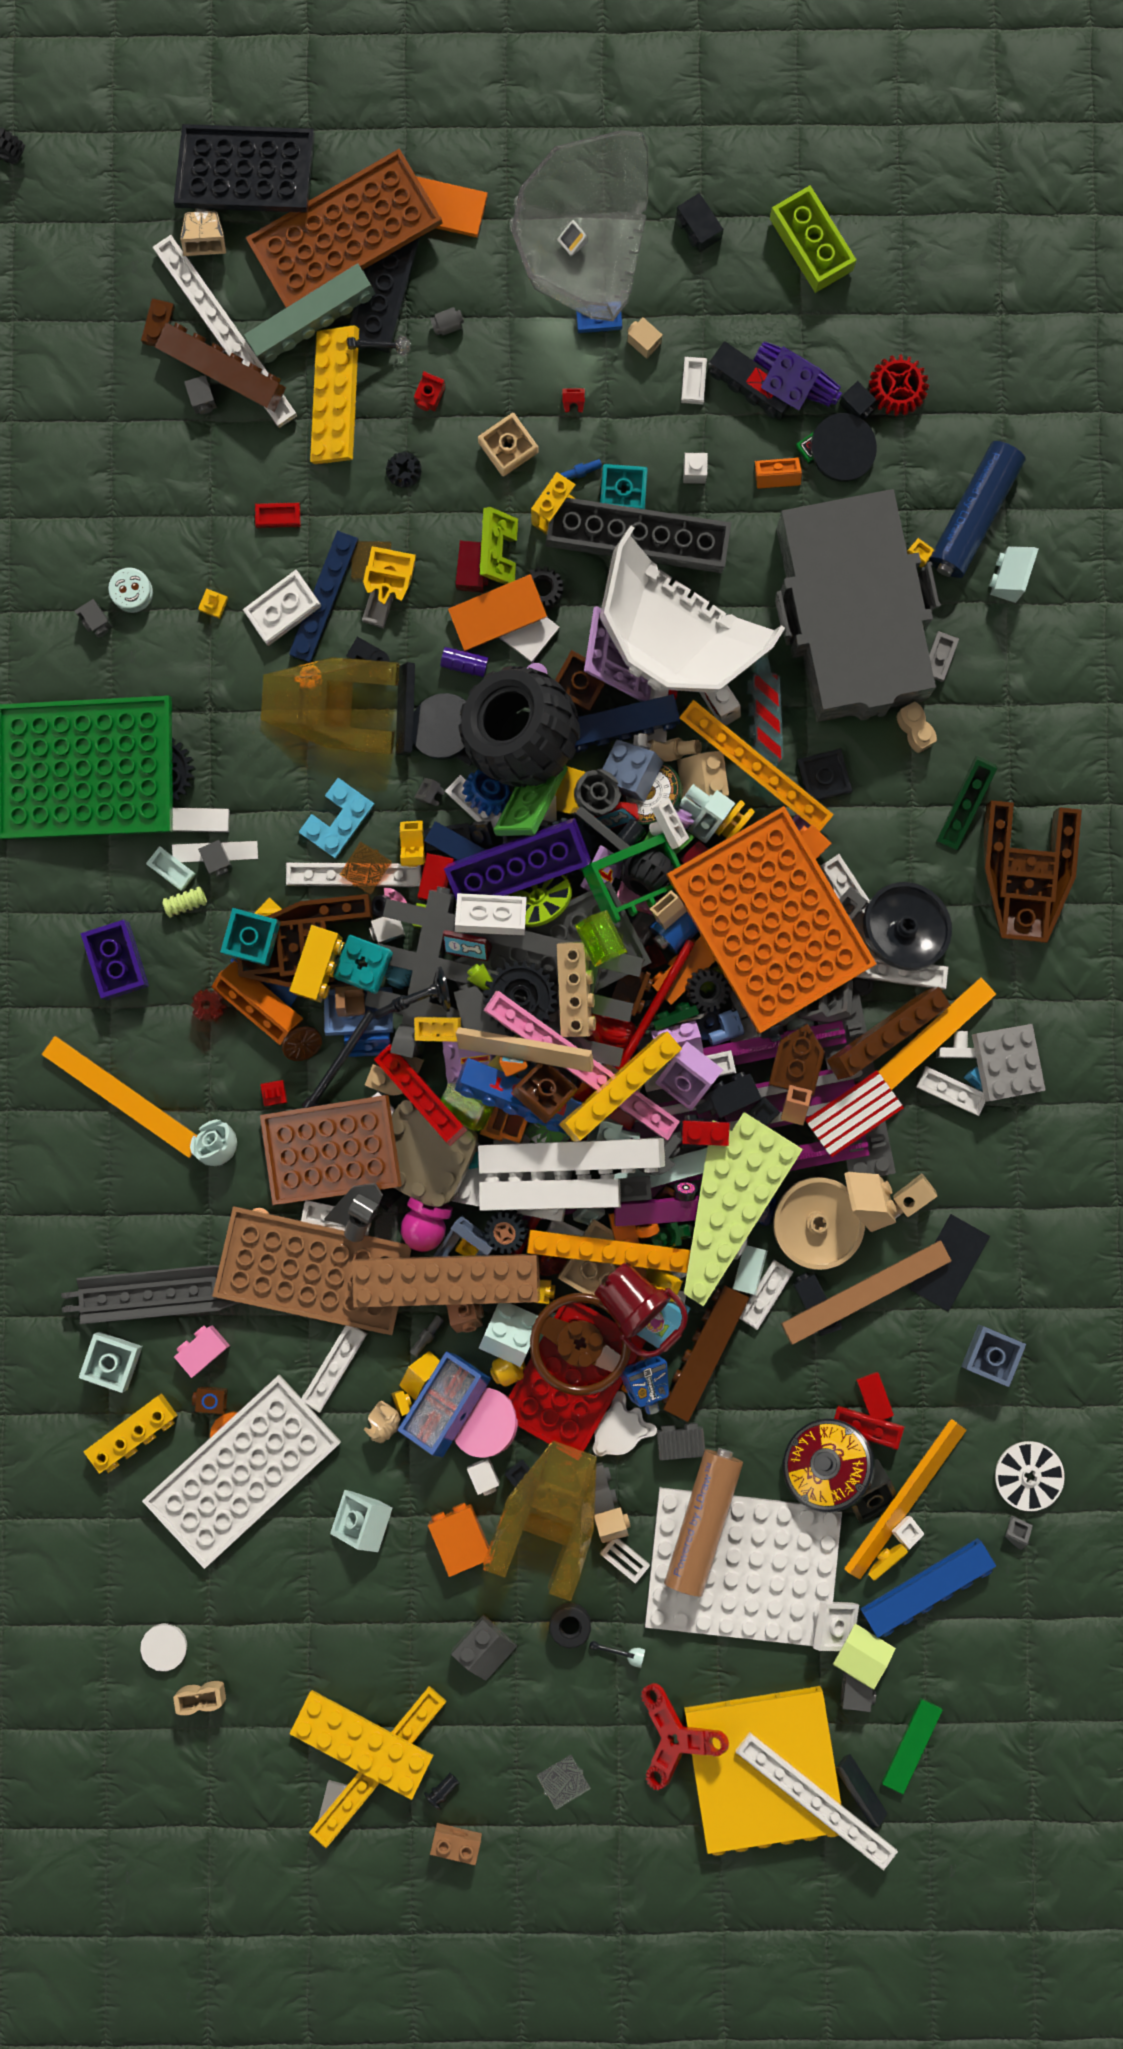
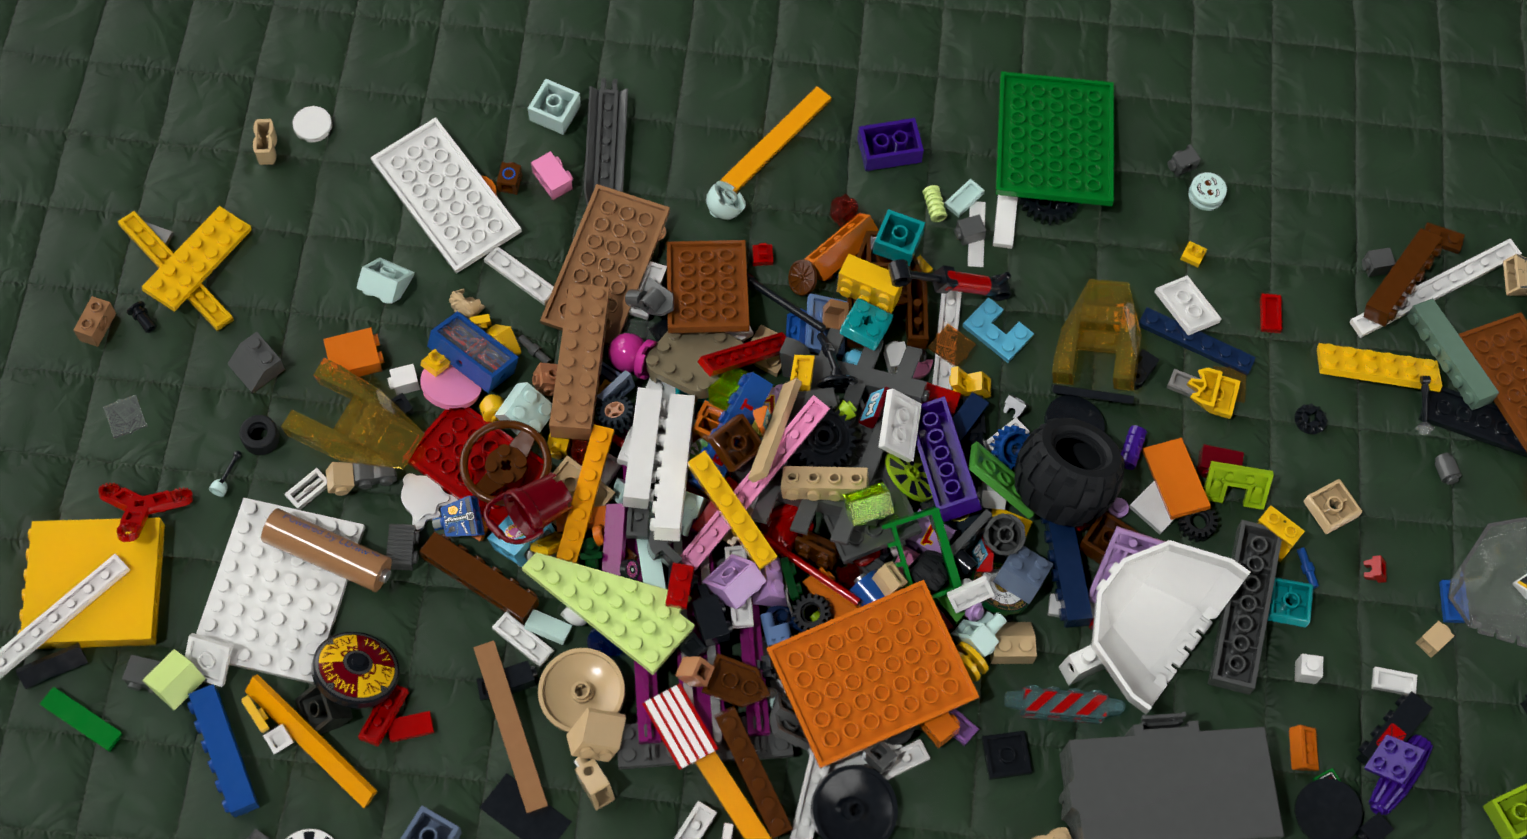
camera: 90 degrees right, 20 degrees down
yellow brick [83,1394,178,1474] -> none
red brick [414,371,446,411] -> none
tan arm [633,733,702,762] -> none
light orange plate [679,700,834,831] -> none
black plate [852,977,874,996] -> none
none -> yellow tile [420,349,450,377]
none -> black piece [888,259,1012,301]

